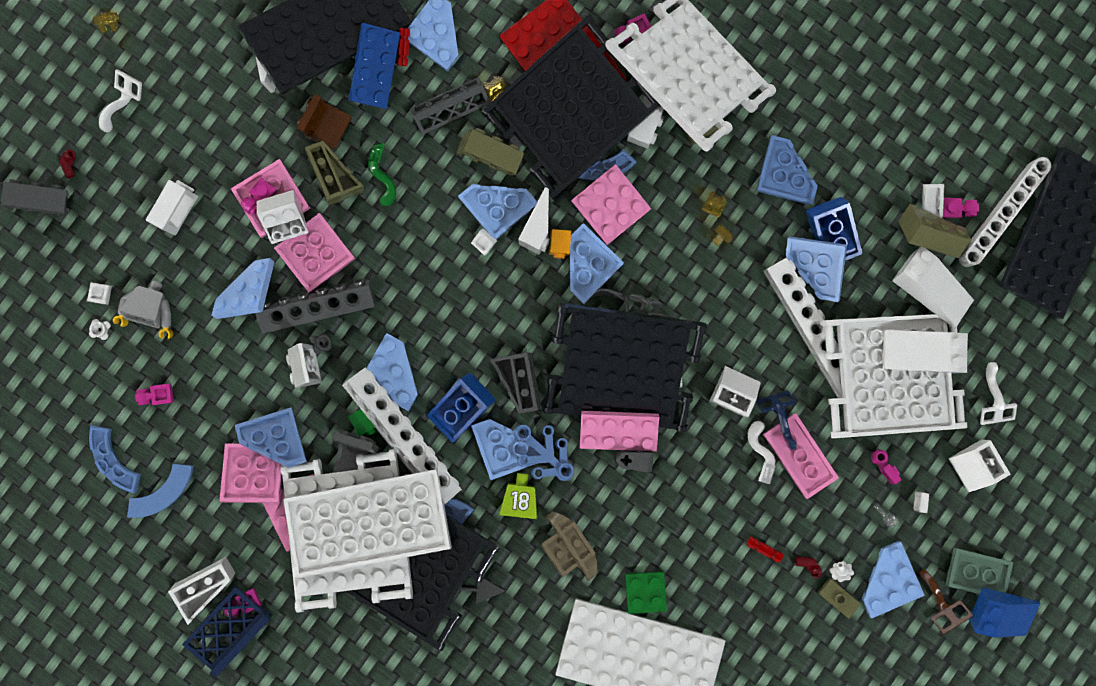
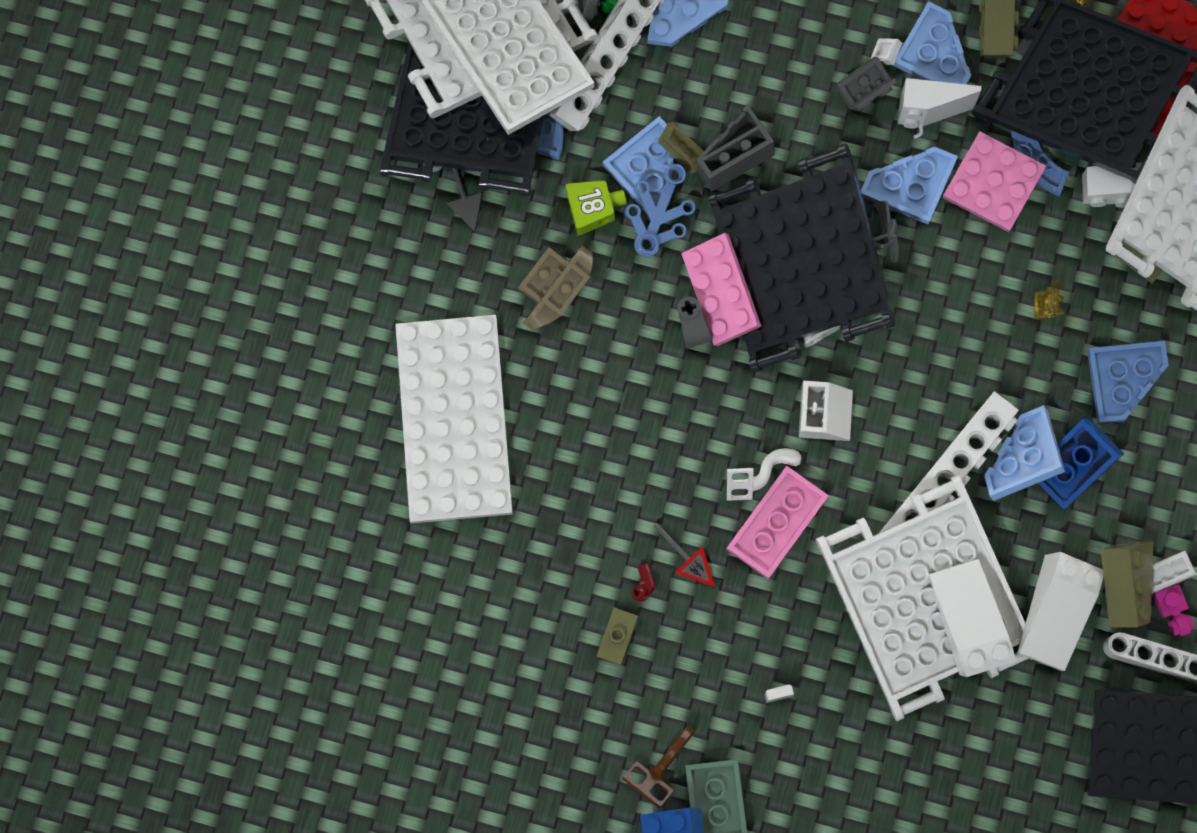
camera: 75 degrees right, 10 degrees down
blue slope [426,373,496,443] -> none
light orange brick [549,229,571,259] -> none
green plate [625,571,667,614] -> none
clear yellow tile [712,224,734,246] -> none
red axle [746,537,784,563] -> none
dark blue piece [756,391,797,451] -> none
white plant [830,561,854,582] -> none
light blue plate [862,541,925,618] -> none
dark pink plate [871,450,901,485] -> none
clear hand [874,504,899,527] -> none
white slope [949,439,1011,492] -> none
white piece [980,362,1017,425] -> none
none -> piece [654,523,715,587]
none -> olive plate [658,122,704,174]
none -> dark grey bracket [835,57,897,111]

